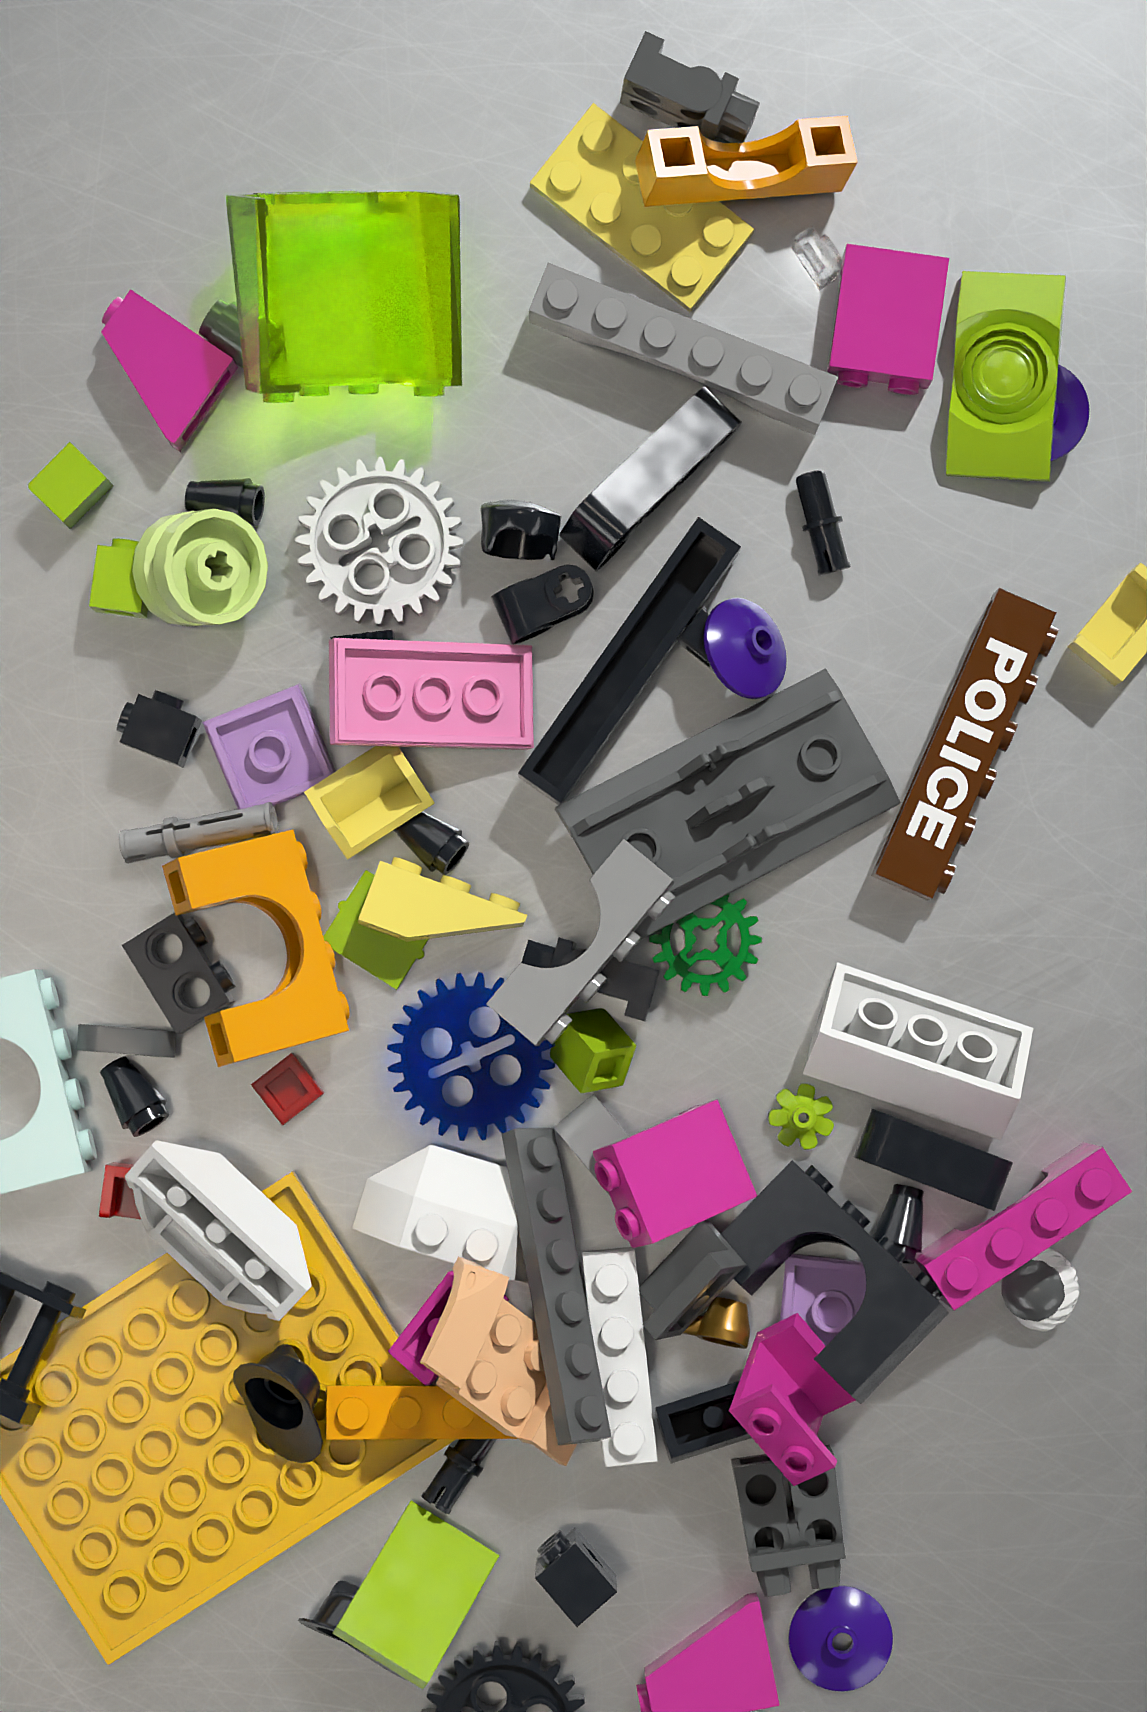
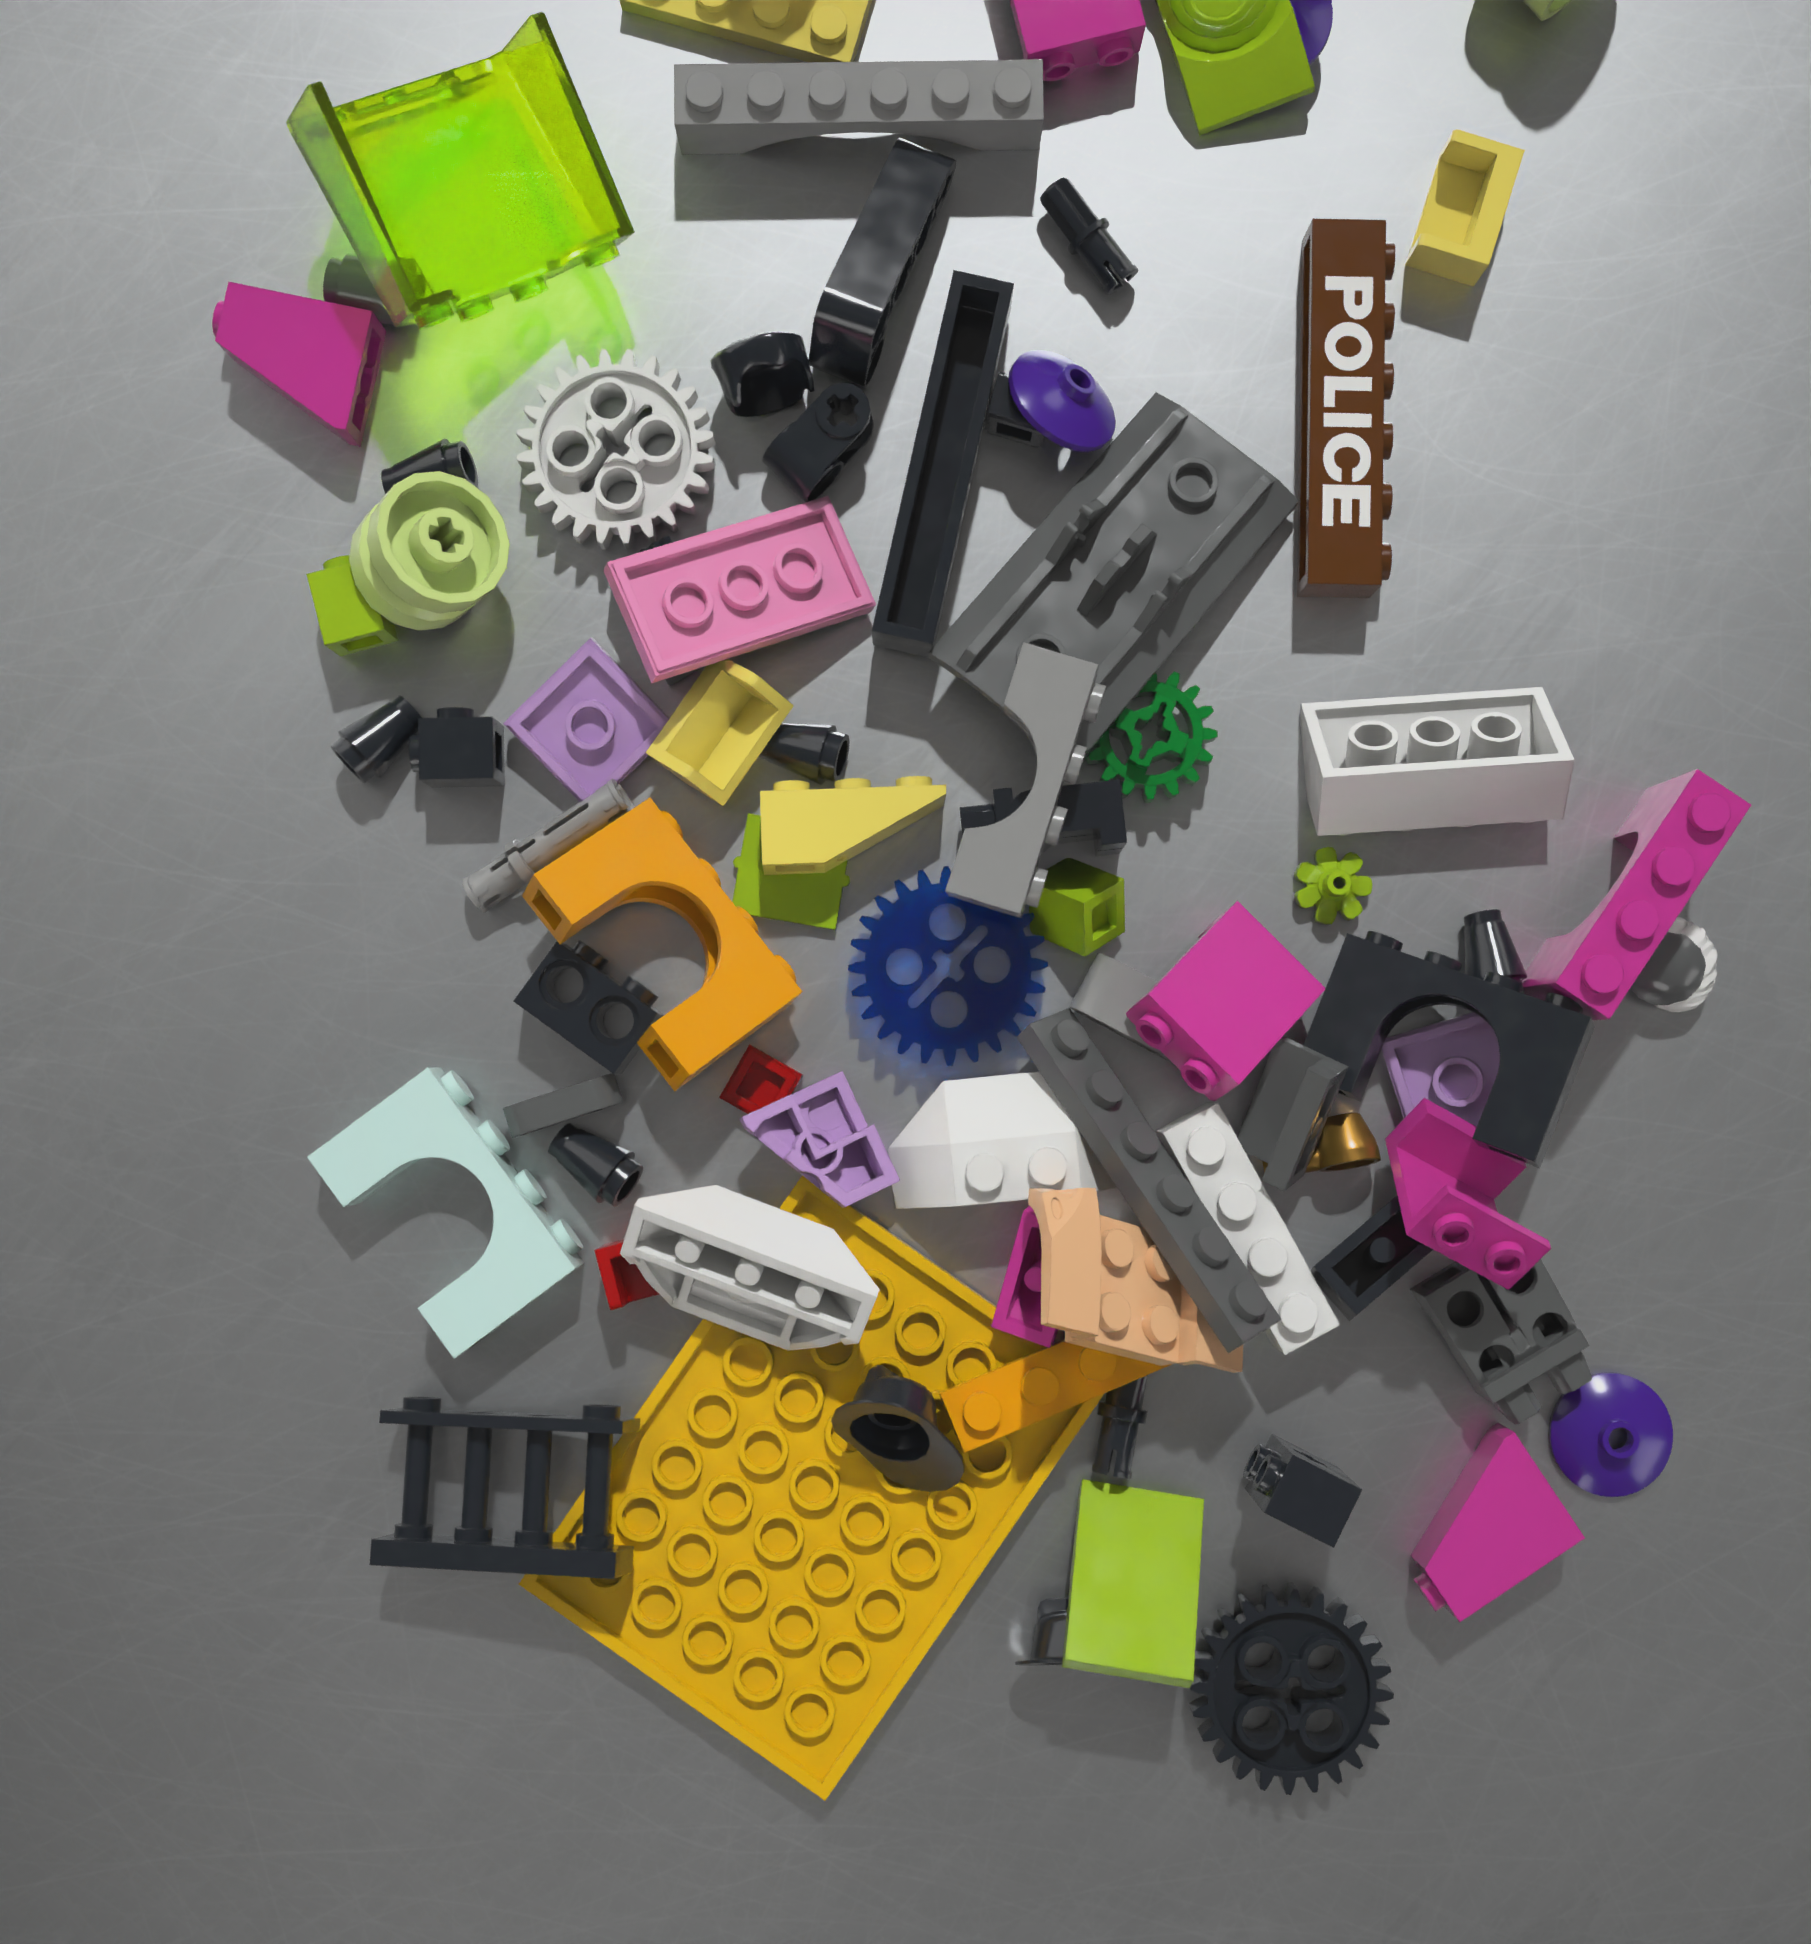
camera: 20 degrees left, 0 degrees up
lime panel [28,442,114,529] -> none
black beam [854,1109,1013,1211] -> none
none -> black cone [331,695,422,784]
none -> lavender slope [739,1071,900,1208]

